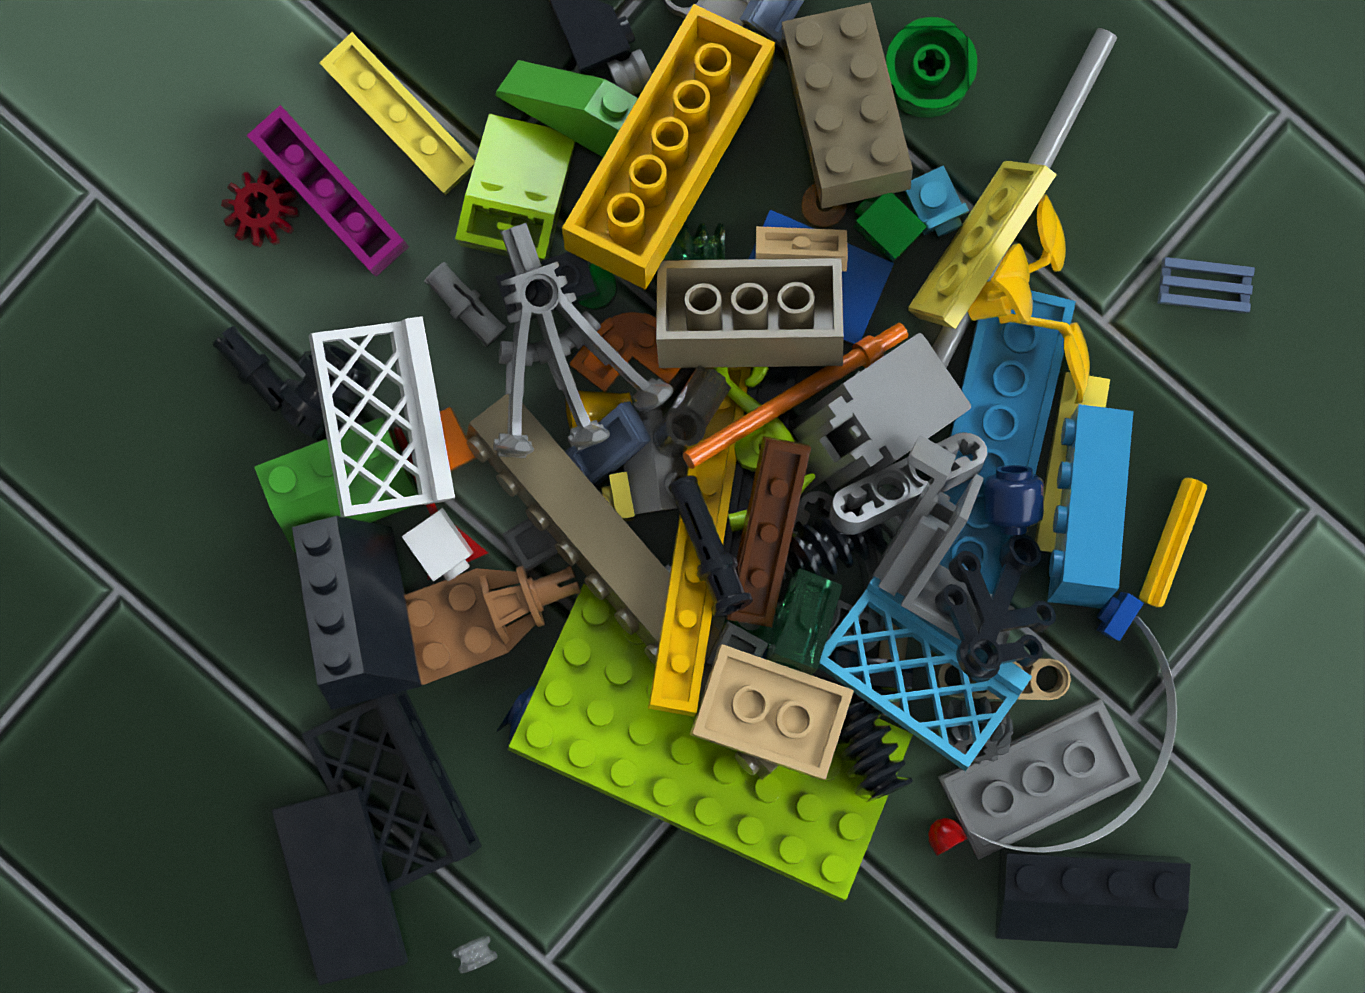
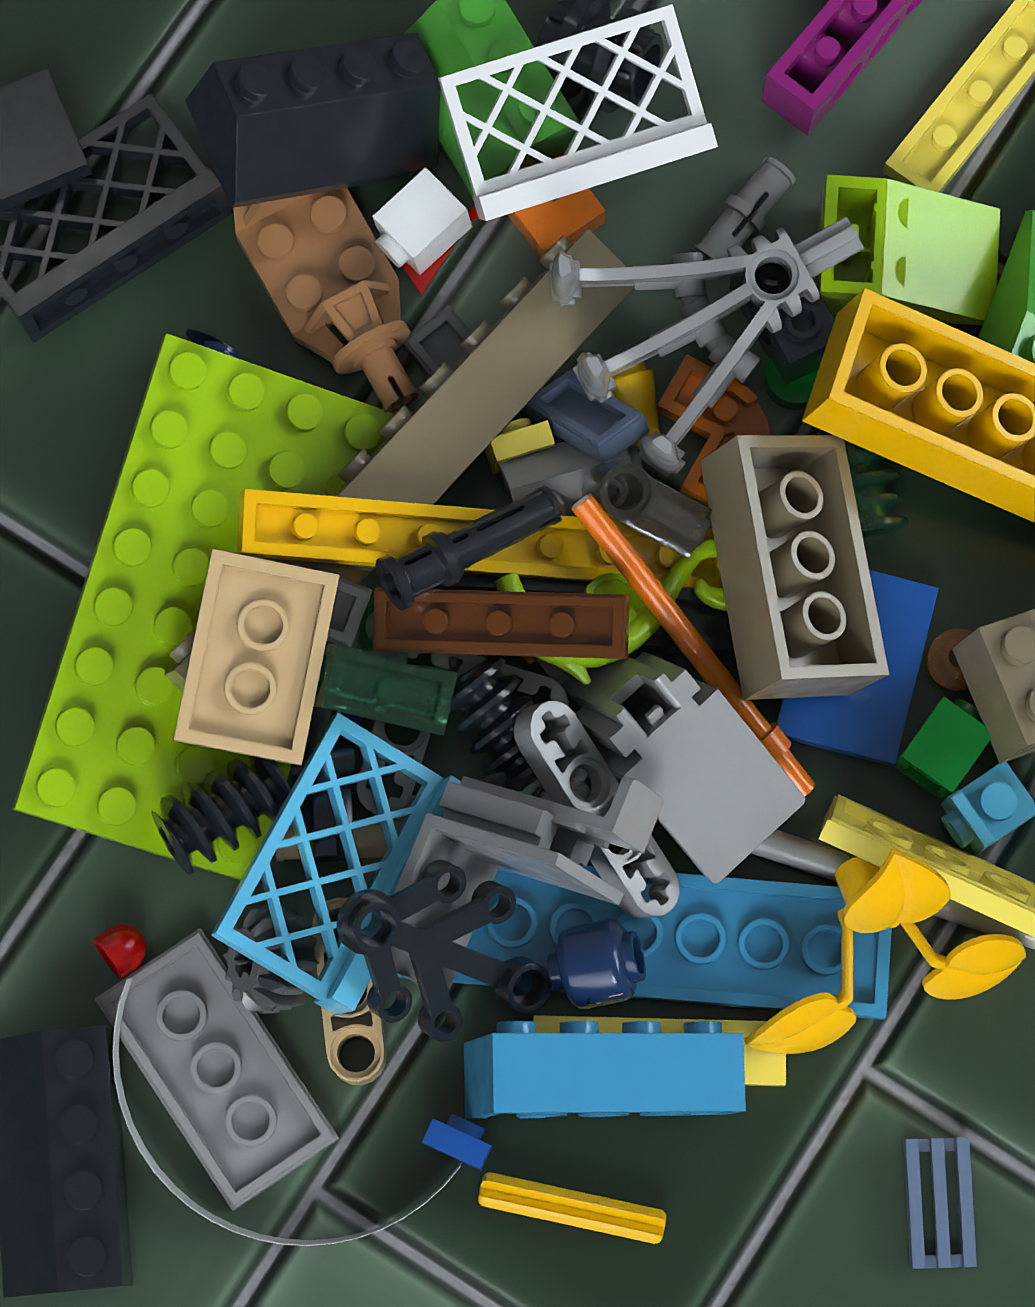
camera: 80 degrees right, 10 degrees down
tan plate [755,226,848,272] -> none

